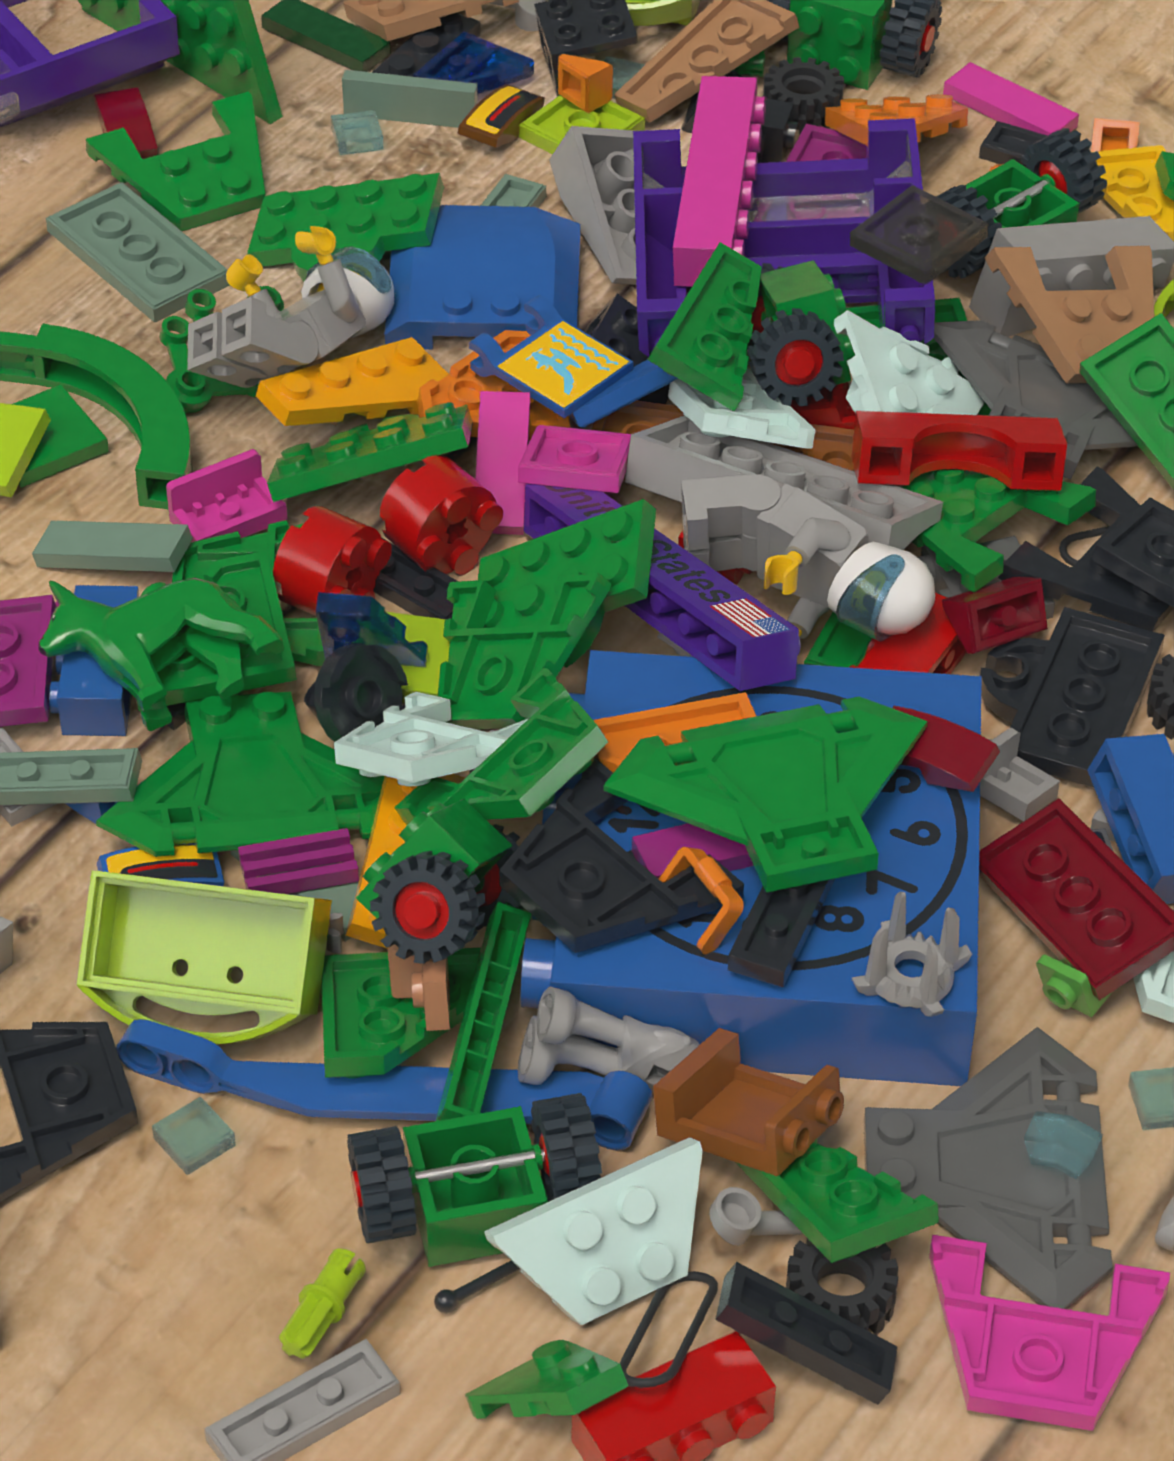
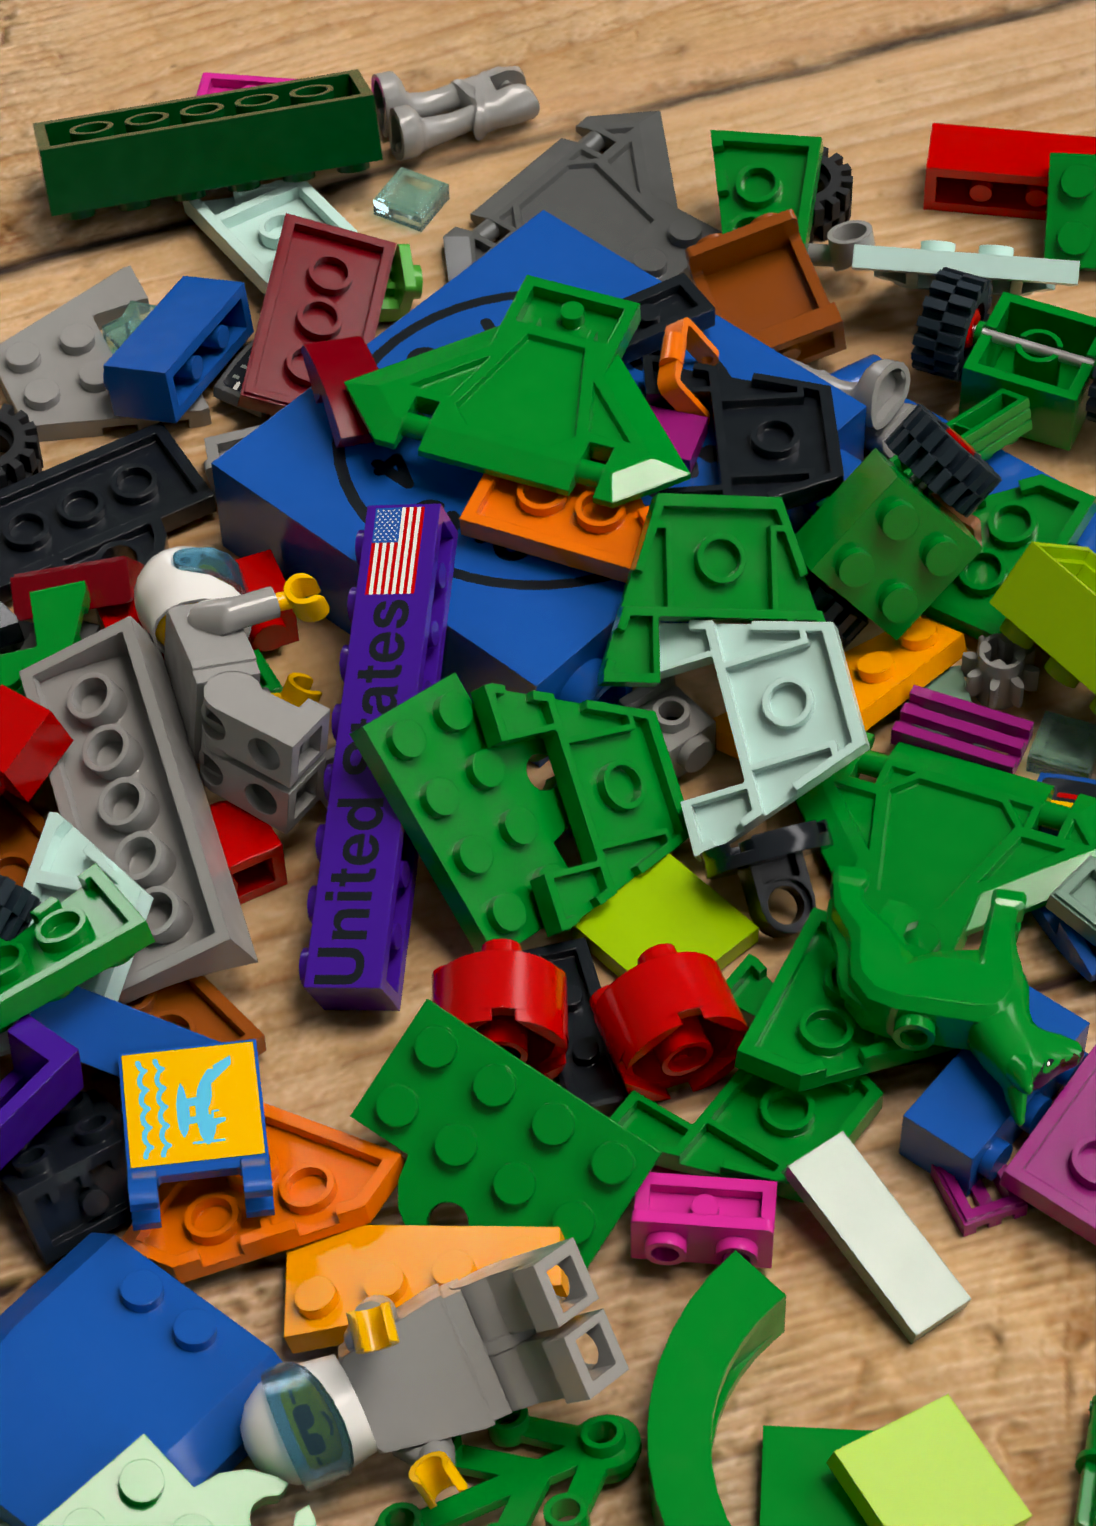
camera: 140 degrees left, 5 degrees up
wing [316,592,428,667] -> none
dark pink tile [475,391,530,535] -> none
dark pink tile [518,425,632,493] -> none
black piece [620,1271,718,1388] -> none
black plate [715,1262,898,1405] -> none
light grey piece [852,891,972,1017] -> none
dark pink wing [929,1234,1170,1431] -> none
clear light blue piece [1024,1111,1103,1179] -> none

